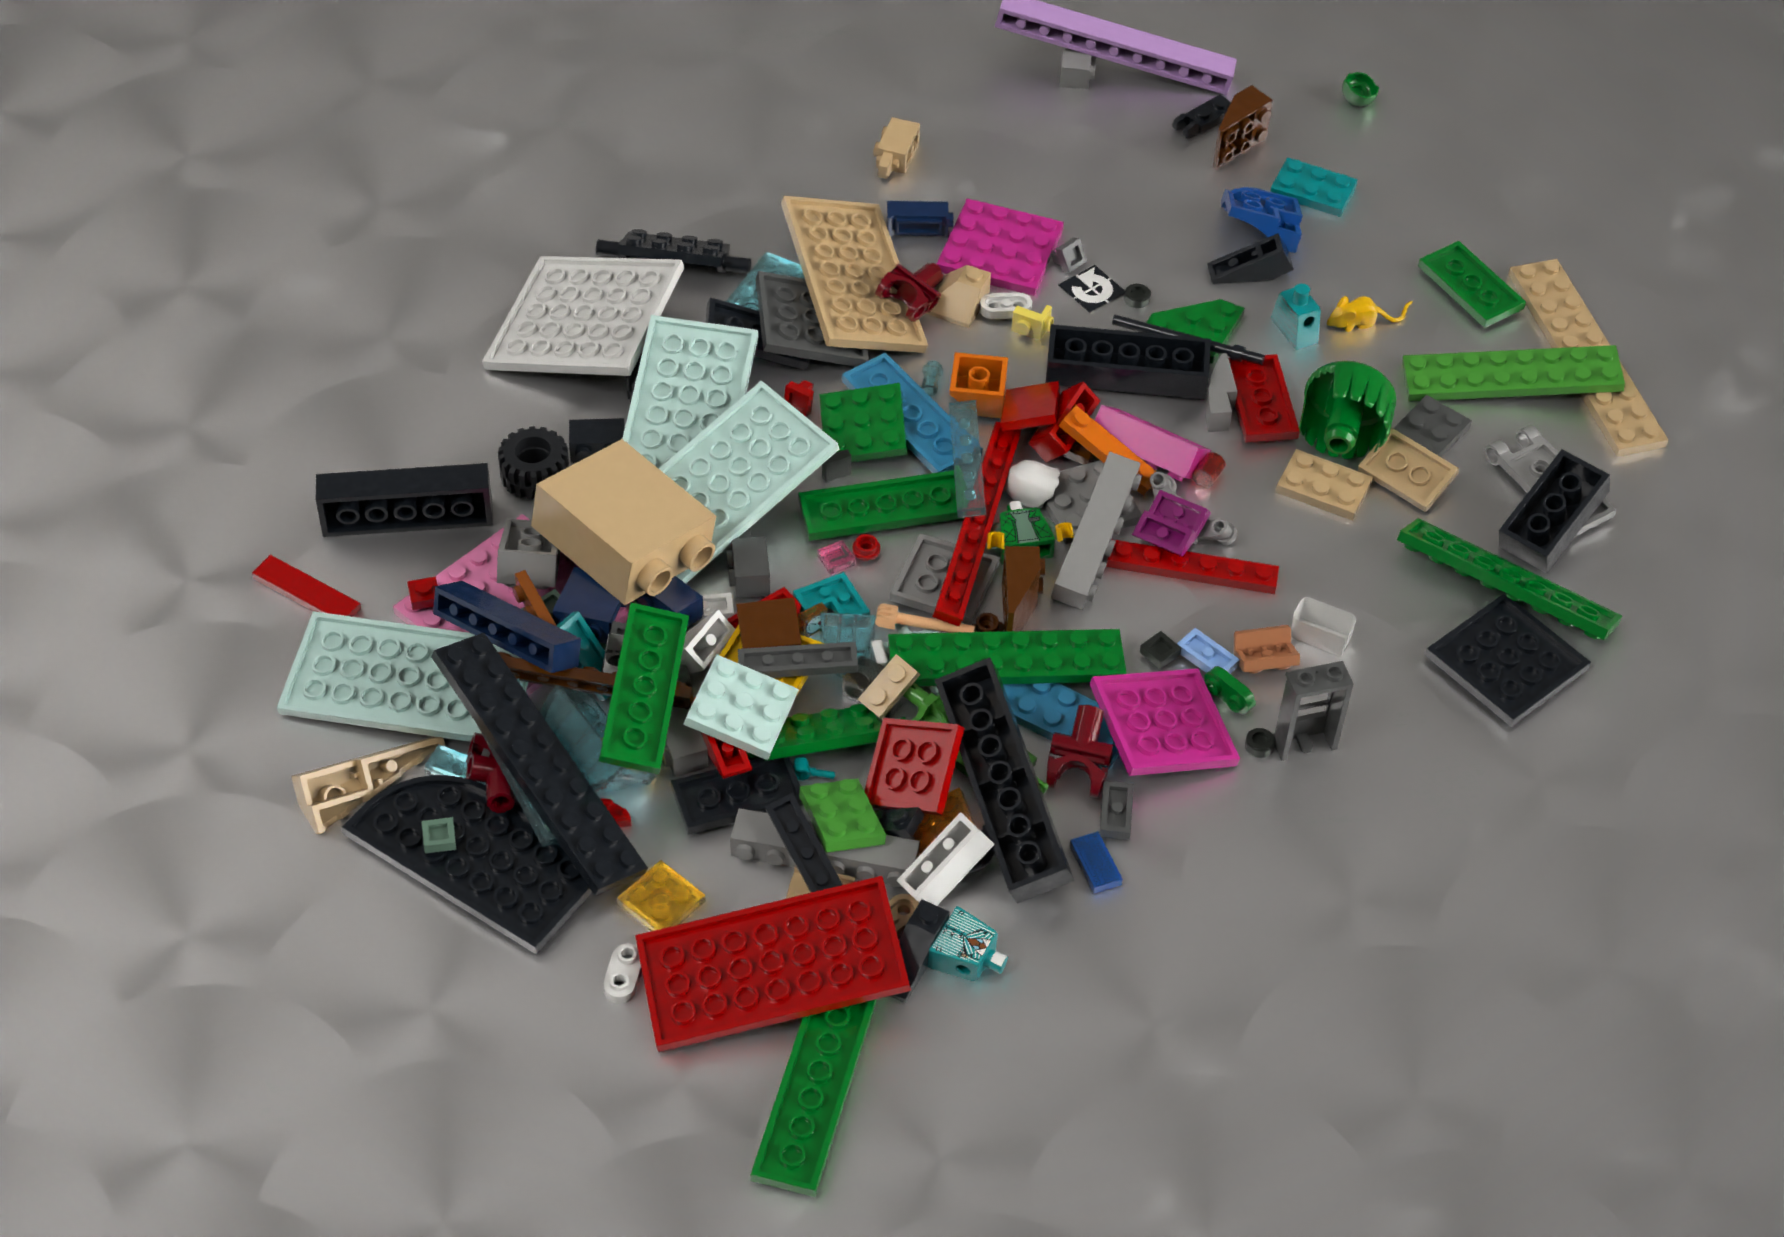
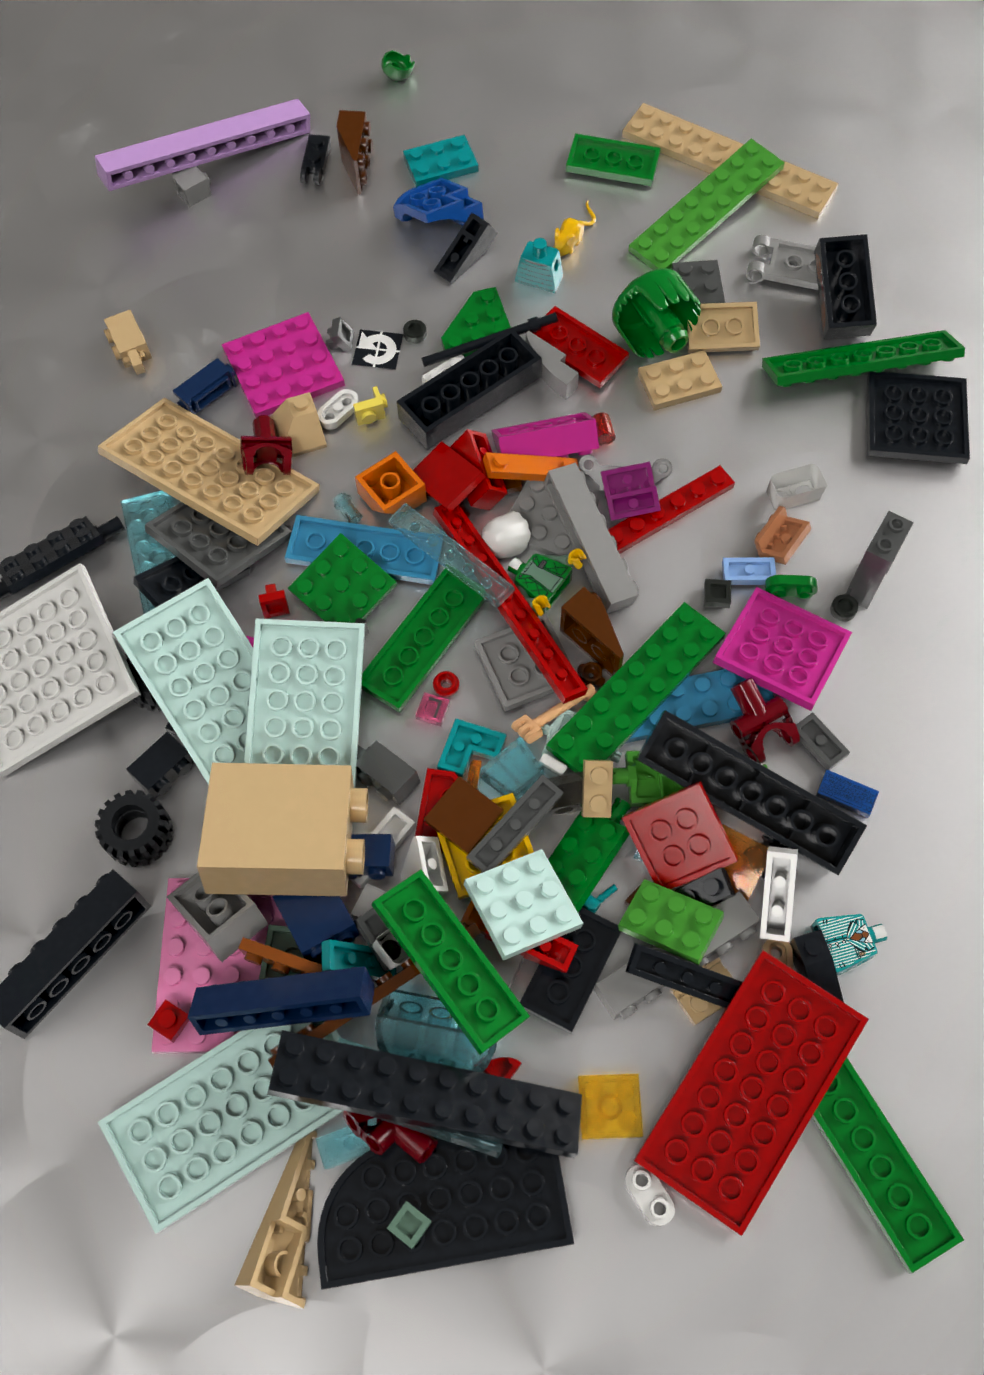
camera: 40 degrees left, 15 degrees up
red tile [252,554,361,617] -> none

